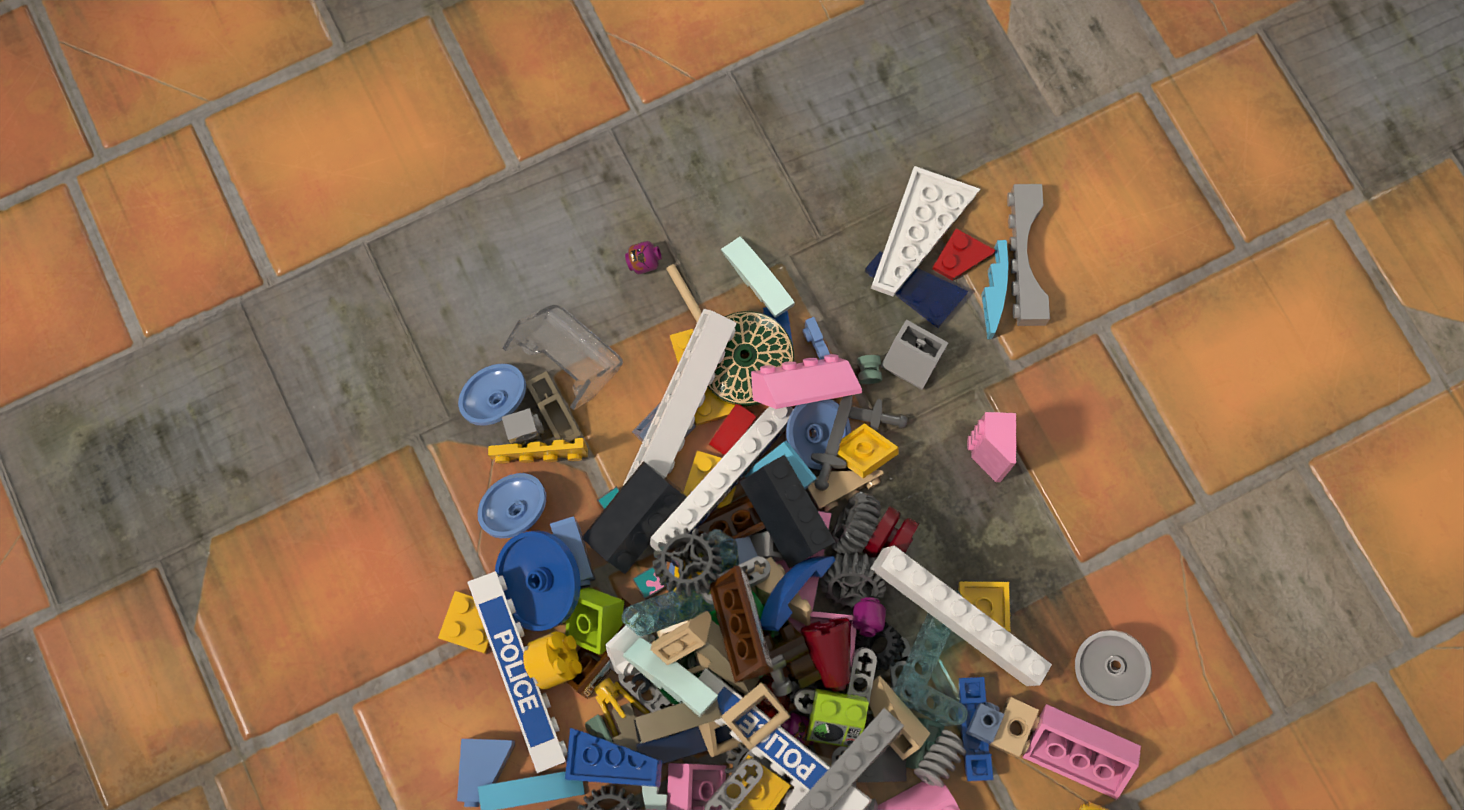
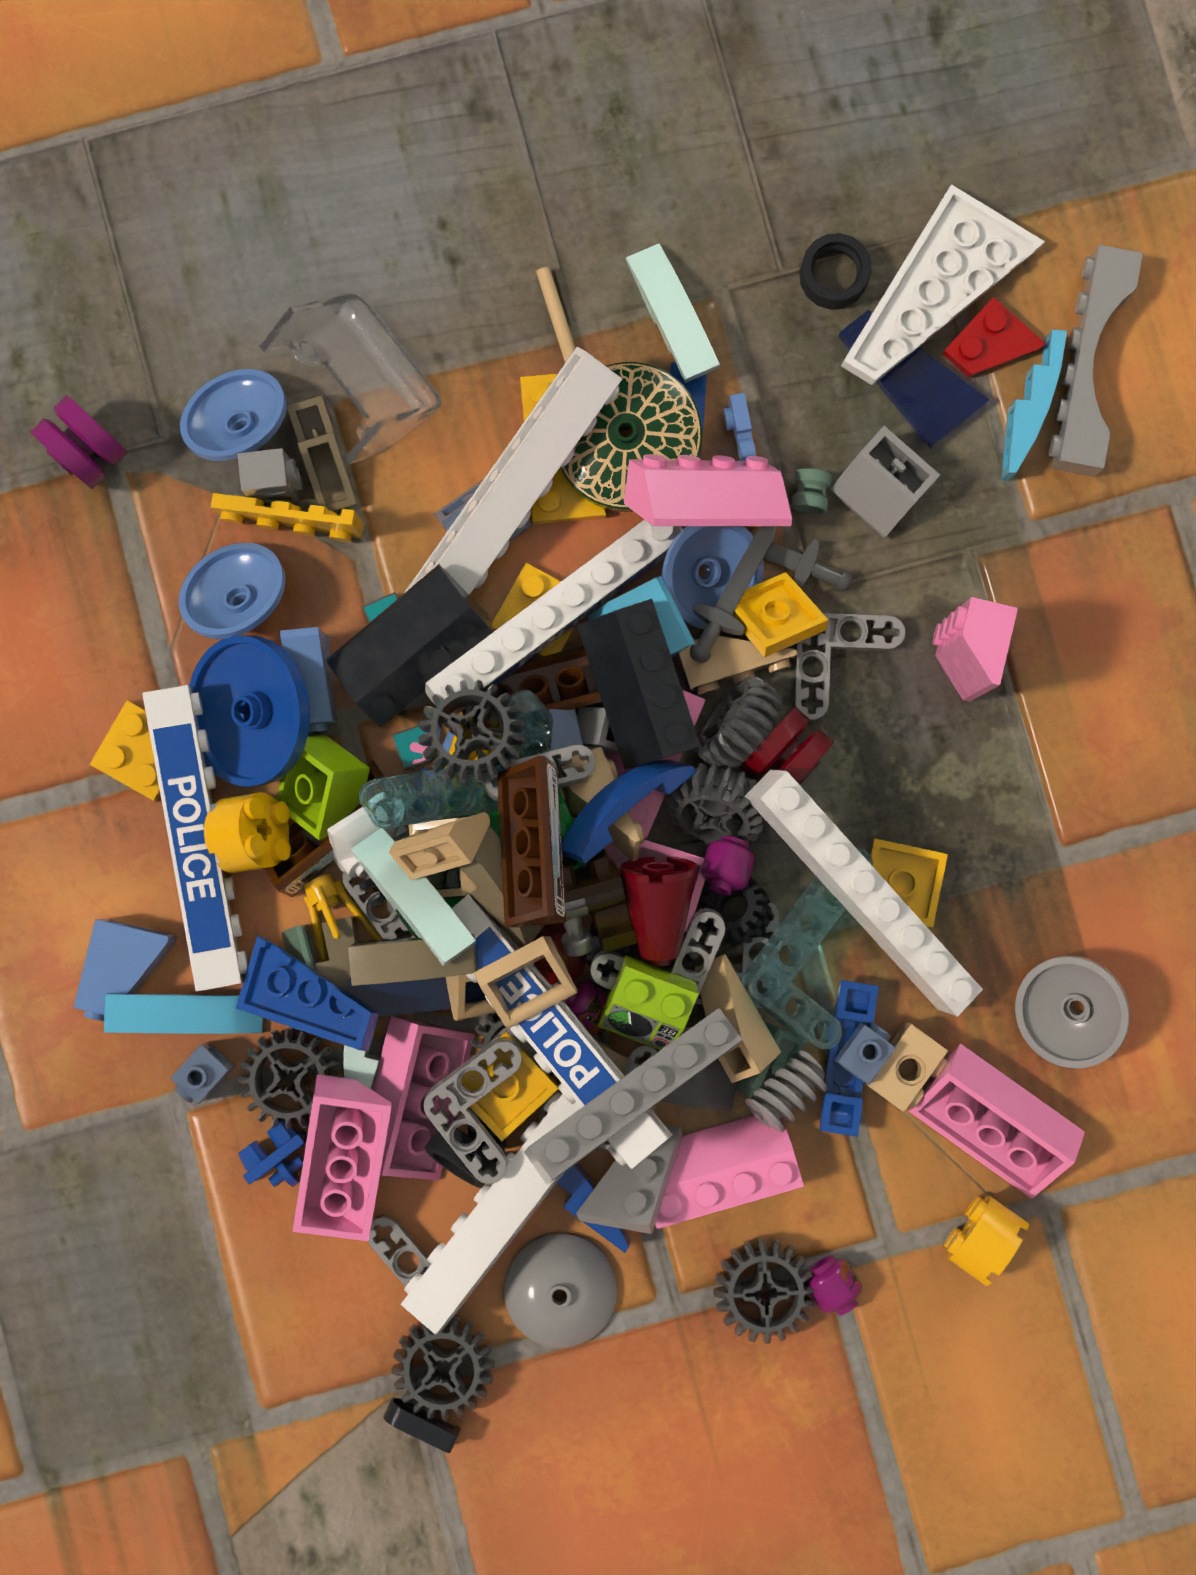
camera: 15 degrees right, 10 degrees up
magenta head [625,241,662,274] -> none
red slope [709,404,757,456] -> none
none -> magenta wheel [30,394,128,489]
none -> light grey beam [794,613,906,722]
none -> black tyre [799,233,872,310]

